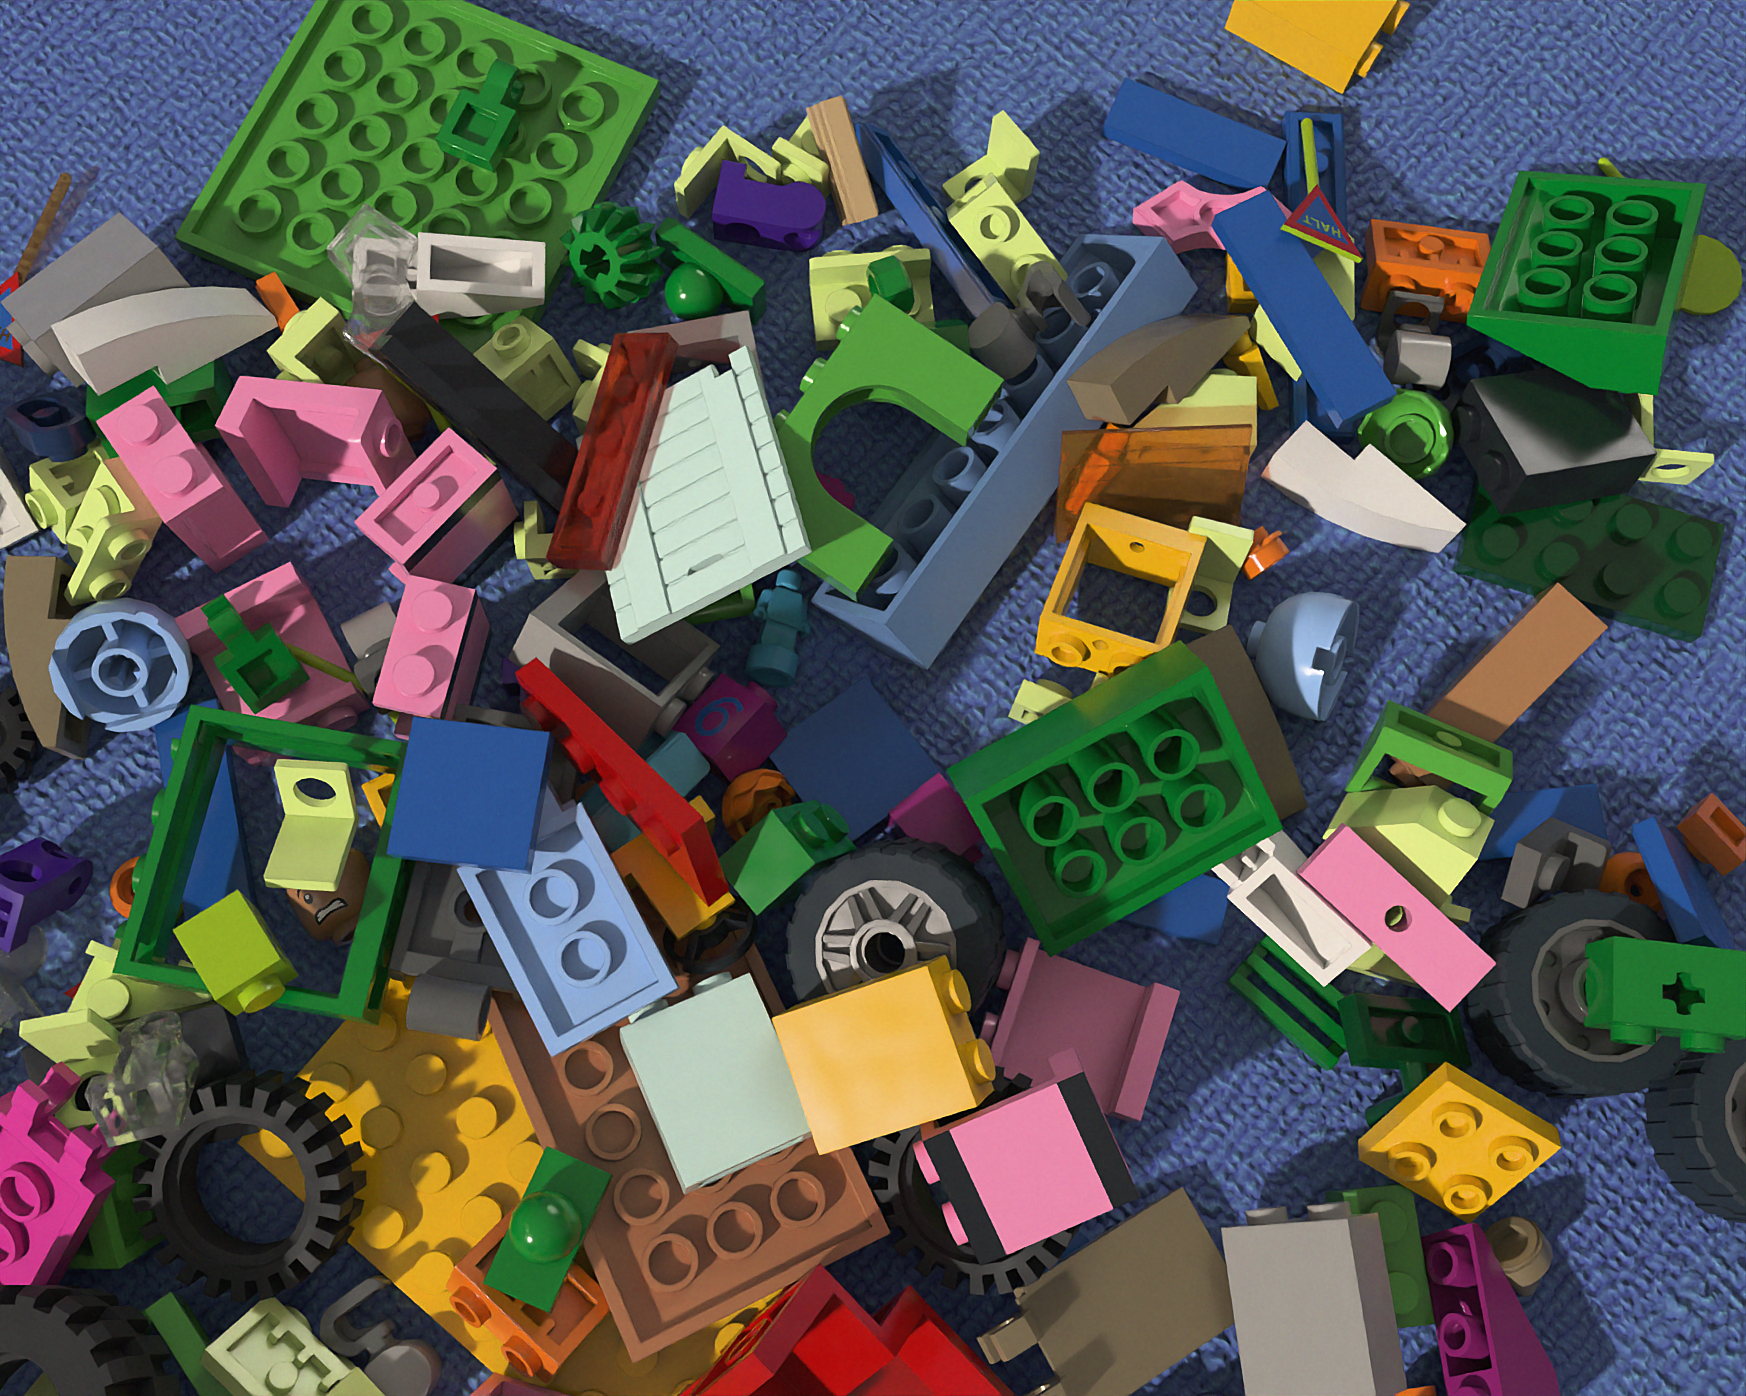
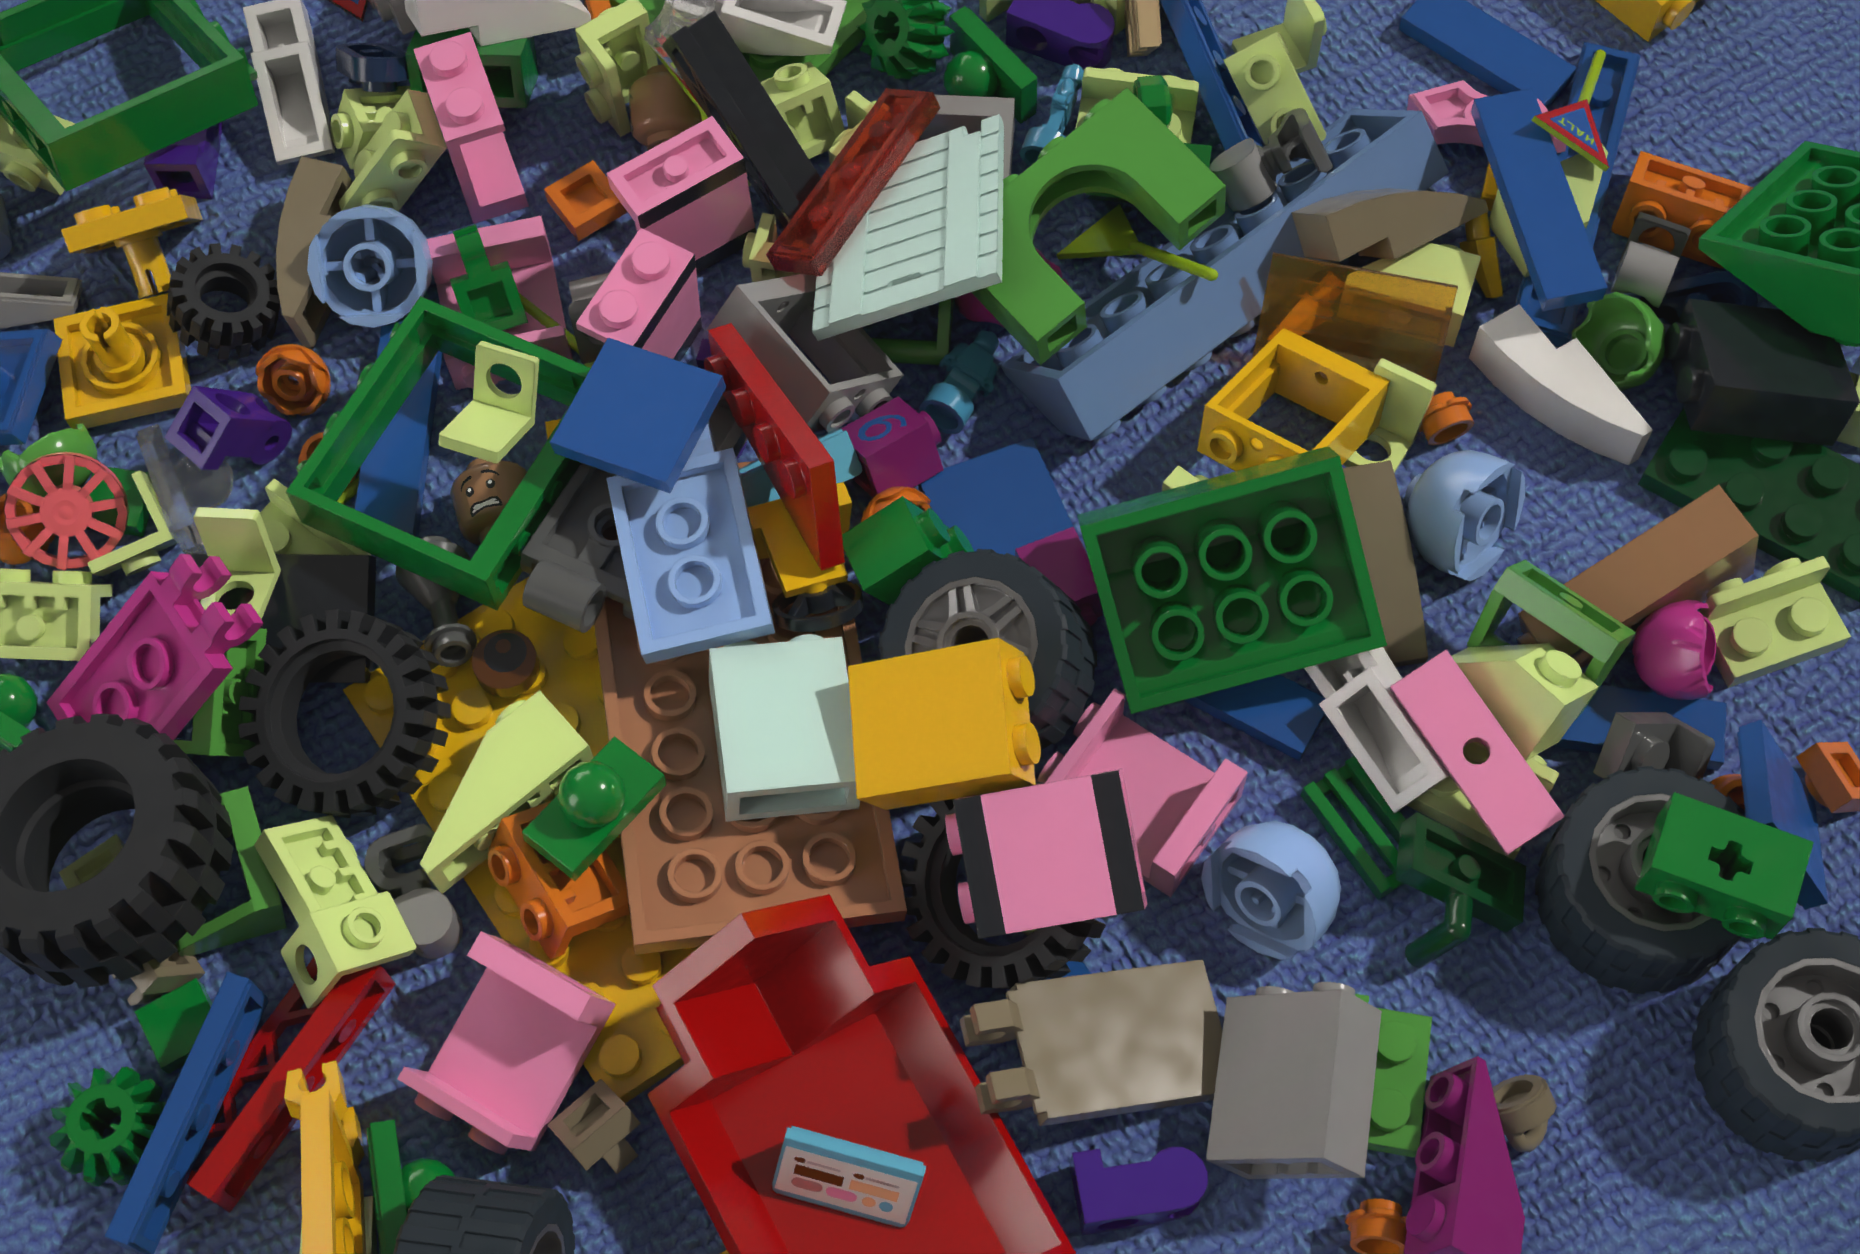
camera: 25 degrees right, 10 degrees down
clear leg [84,1010,199,1148] -> none
lime brick [173,889,299,1016] -> none
bright pink panel [215,376,417,508] -> none
yellow plate [1358,1061,1561,1223] -> none
none -> orange plate [255,344,331,416]
none -> dark grey piece [396,536,477,667]
none -> yellowish green slope [420,690,594,894]
none -> reddish brown tile [472,630,540,698]
none -> orange plate [544,160,627,242]
none -> dark azure piece [1020,64,1084,166]
none -> lime piece [1056,204,1218,281]
none -> light blue cylinder [1201,821,1341,960]
none -> dark pink hair [1633,600,1716,700]
none -> yellowish green bracket [1699,556,1851,688]

